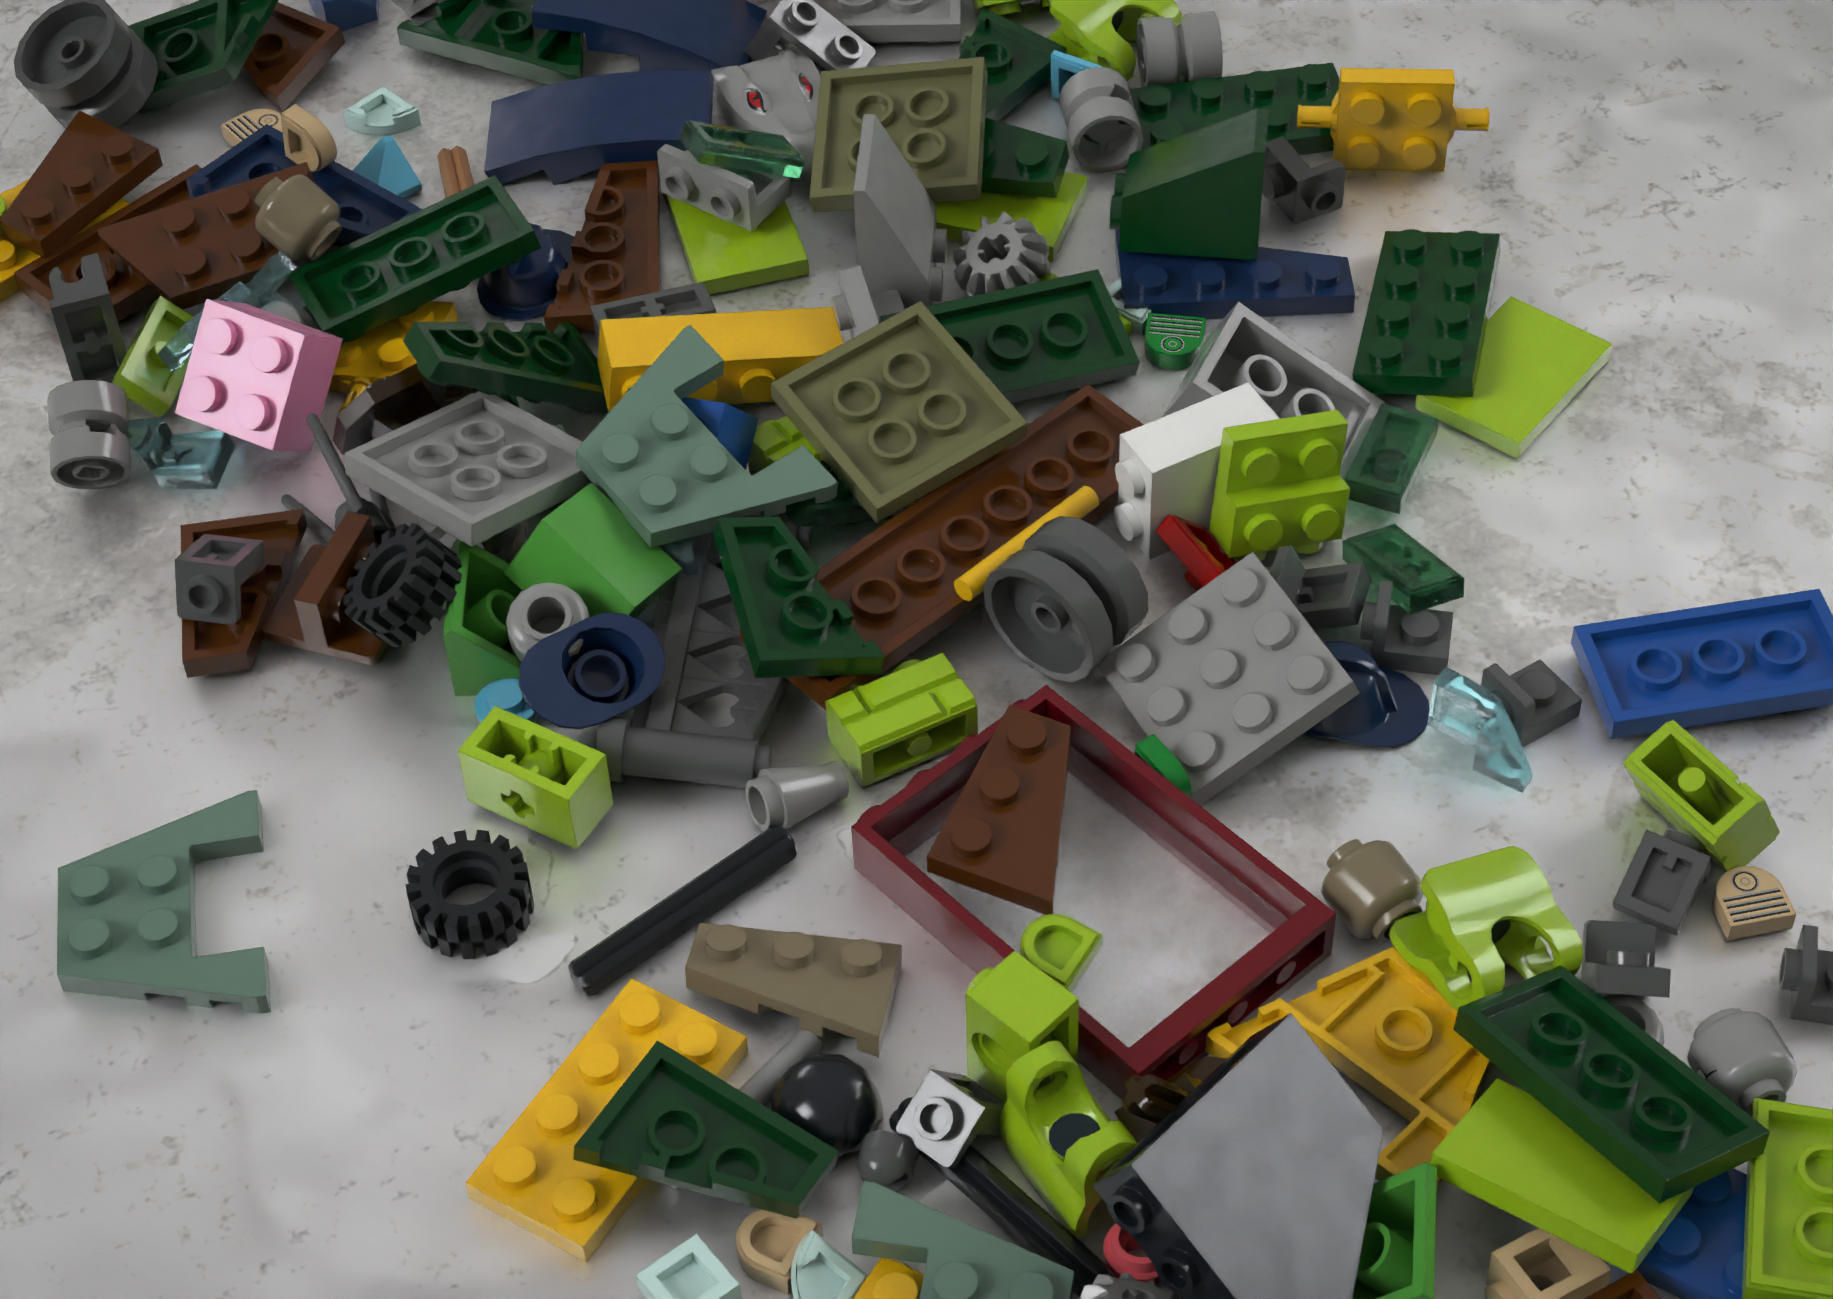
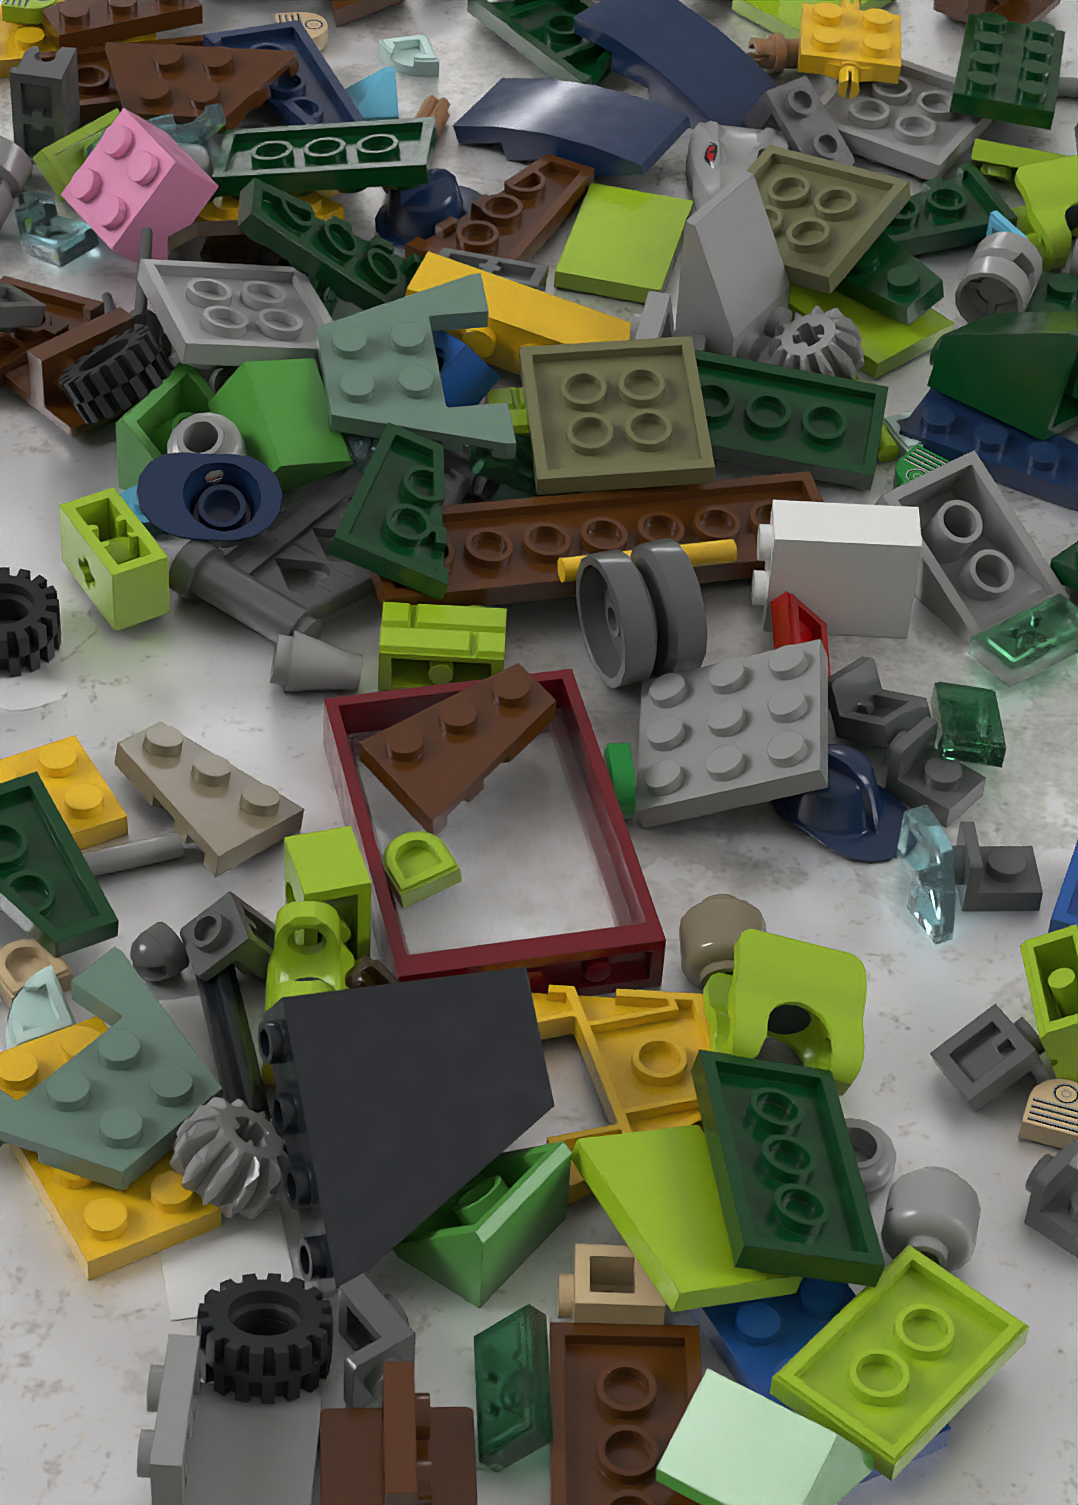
camera: 25 degrees right, 5 degrees down
dark tan head [254,174,342,261] -> none
tan tile [281,104,337,172] -> none
black axle [568,825,797,996] -> none
light grey bracket [657,138,791,232] -> none
clear green plate [679,120,805,178] -> none
black hair [771,1053,883,1157] -> none
lime plate [1209,410,1350,561] -> none
dark grey bracket [1581,920,1671,998] -> none

